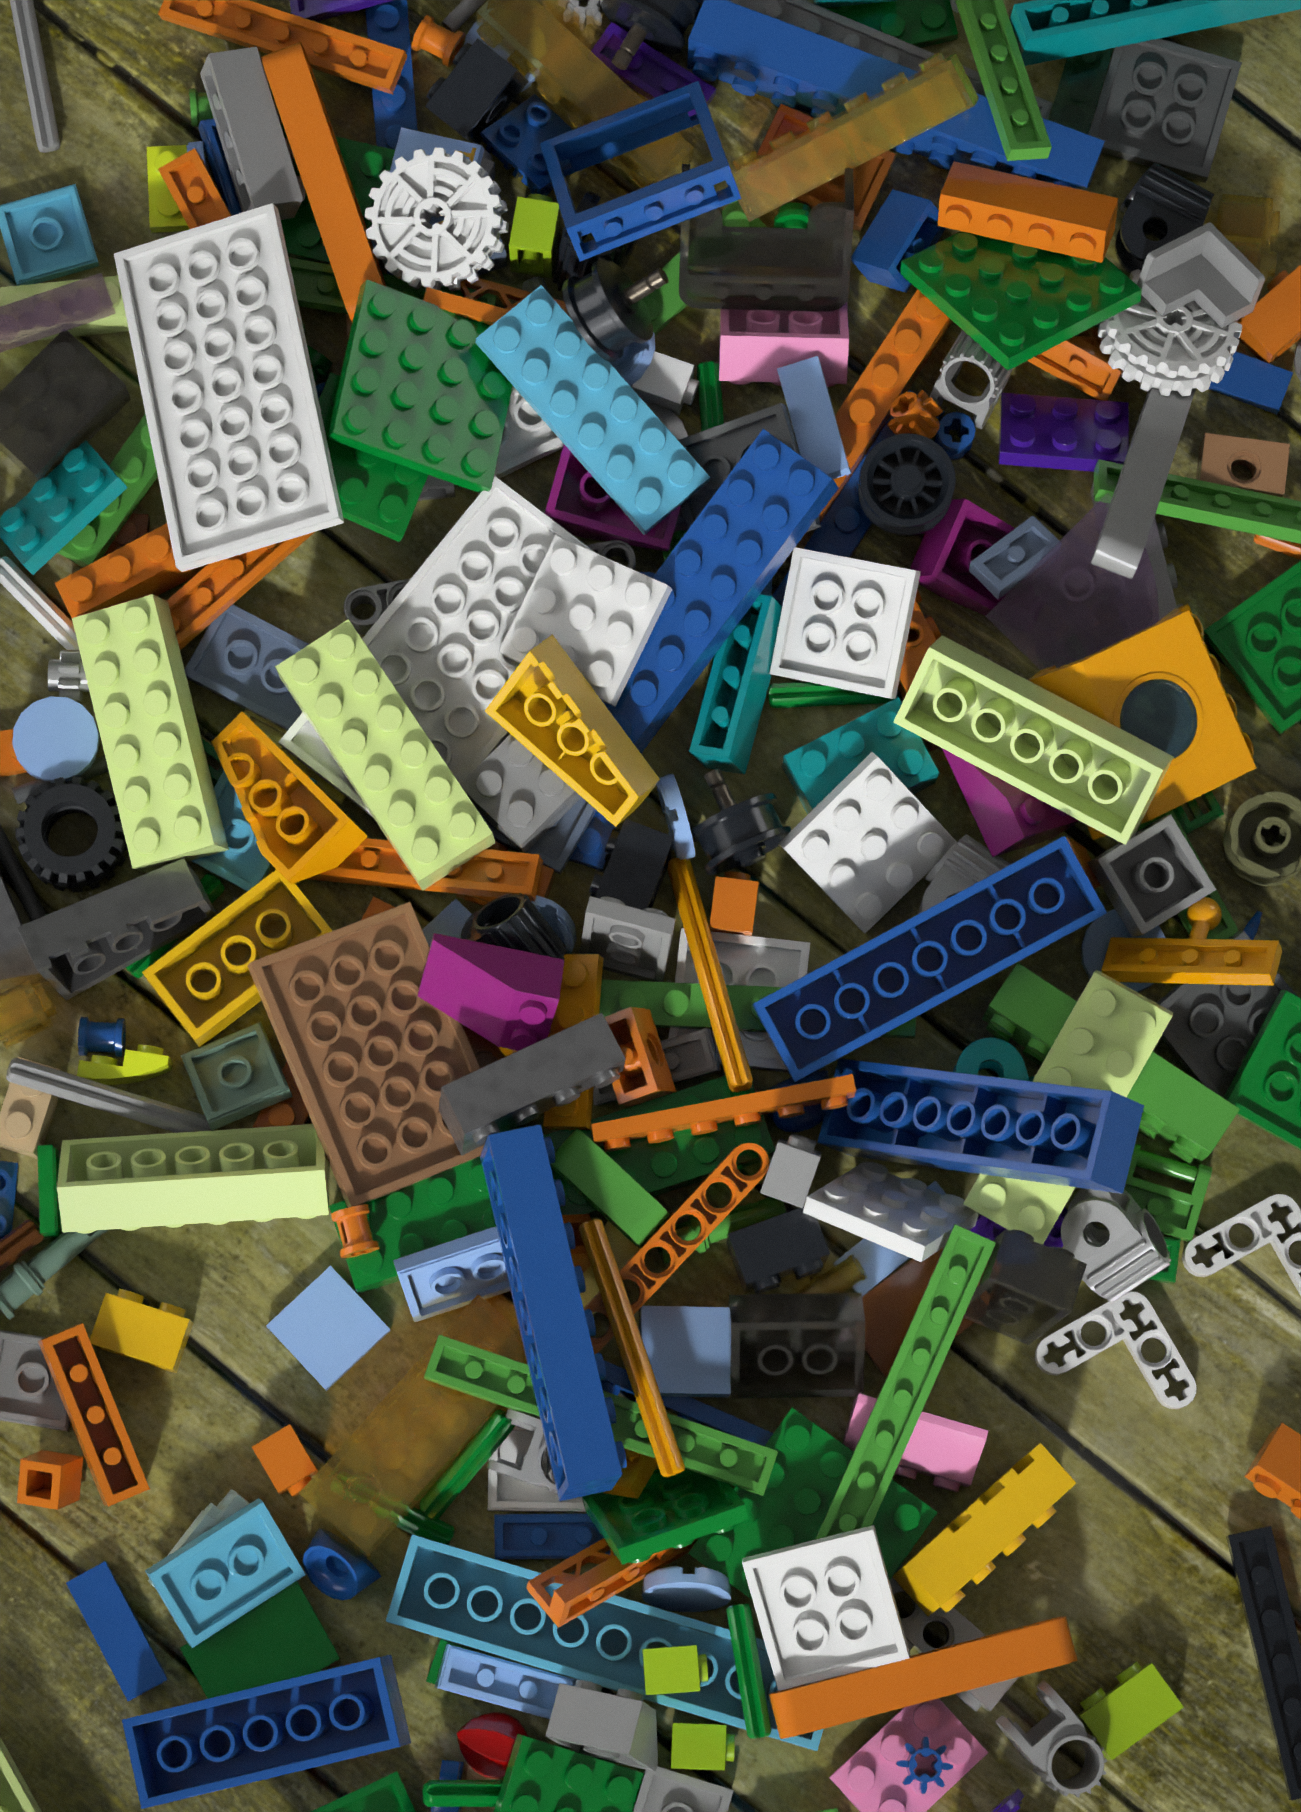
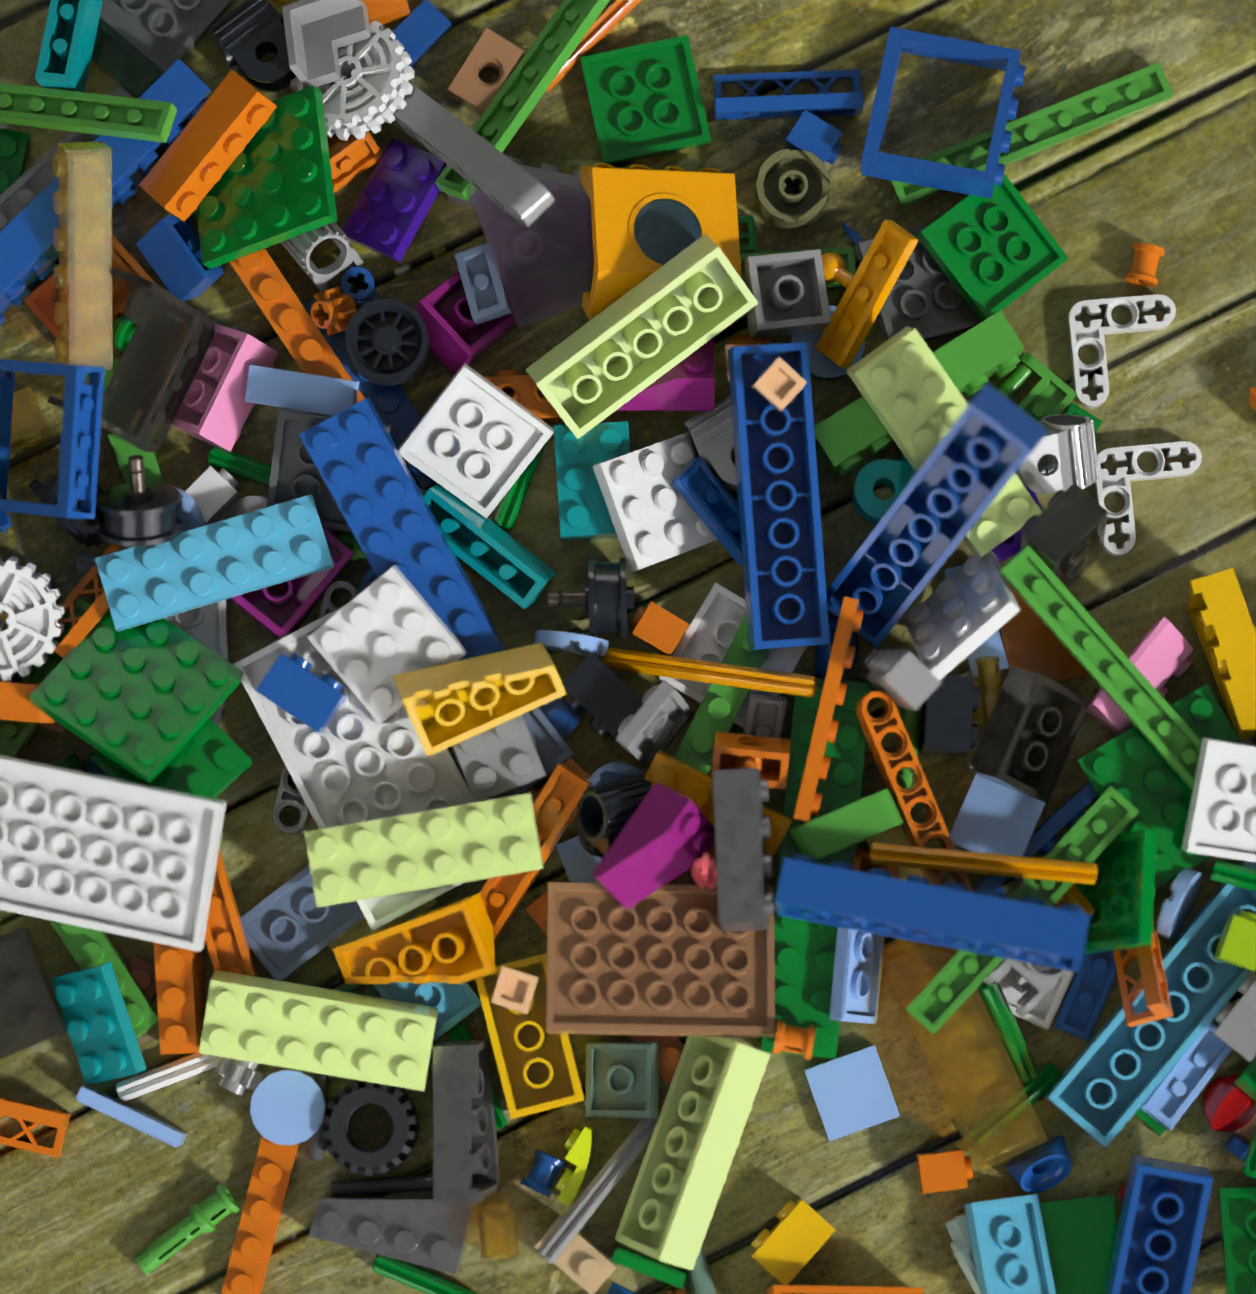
camera: 60 degrees left, 5 degrees up
lime brick [509,194,561,278] -> none
none -> blue brick [255,652,346,734]
none -> light nougat plate [491,966,539,1014]
none -> blue tile [671,456,743,566]
none -> coral axle [691,853,717,890]
none -> light nougat plate [752,357,807,412]

